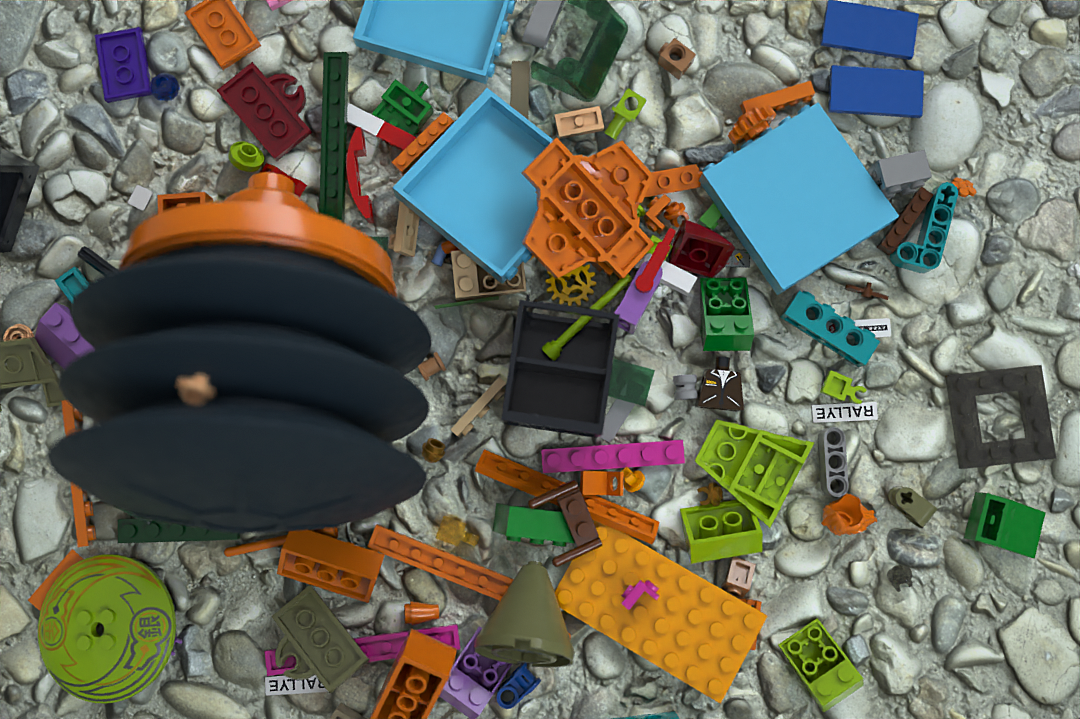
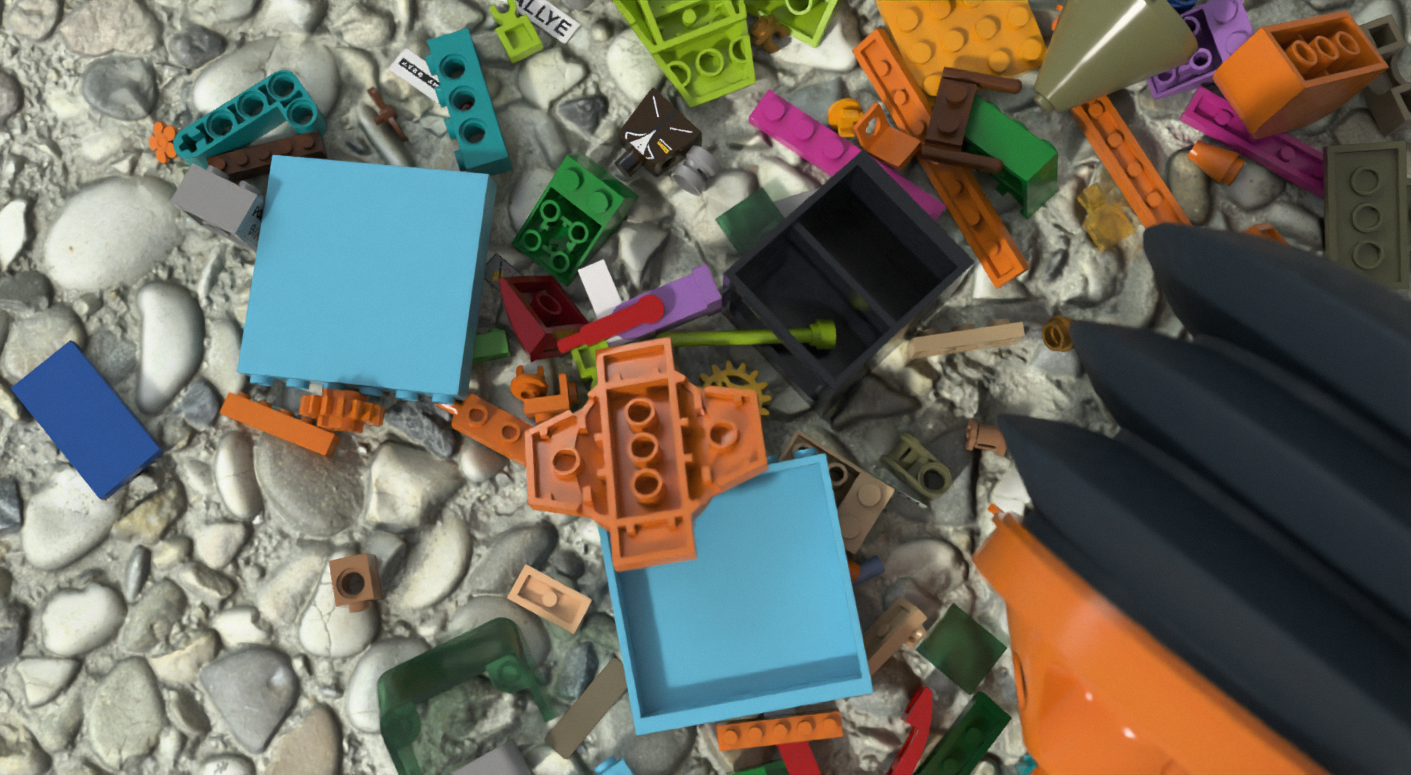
camera: 140 degrees left, 5 degrees down
lime bracket [604,89,646,140] -> none
blue tile [828,65,924,118] -> none
none -> olive piece [879,432,952,501]

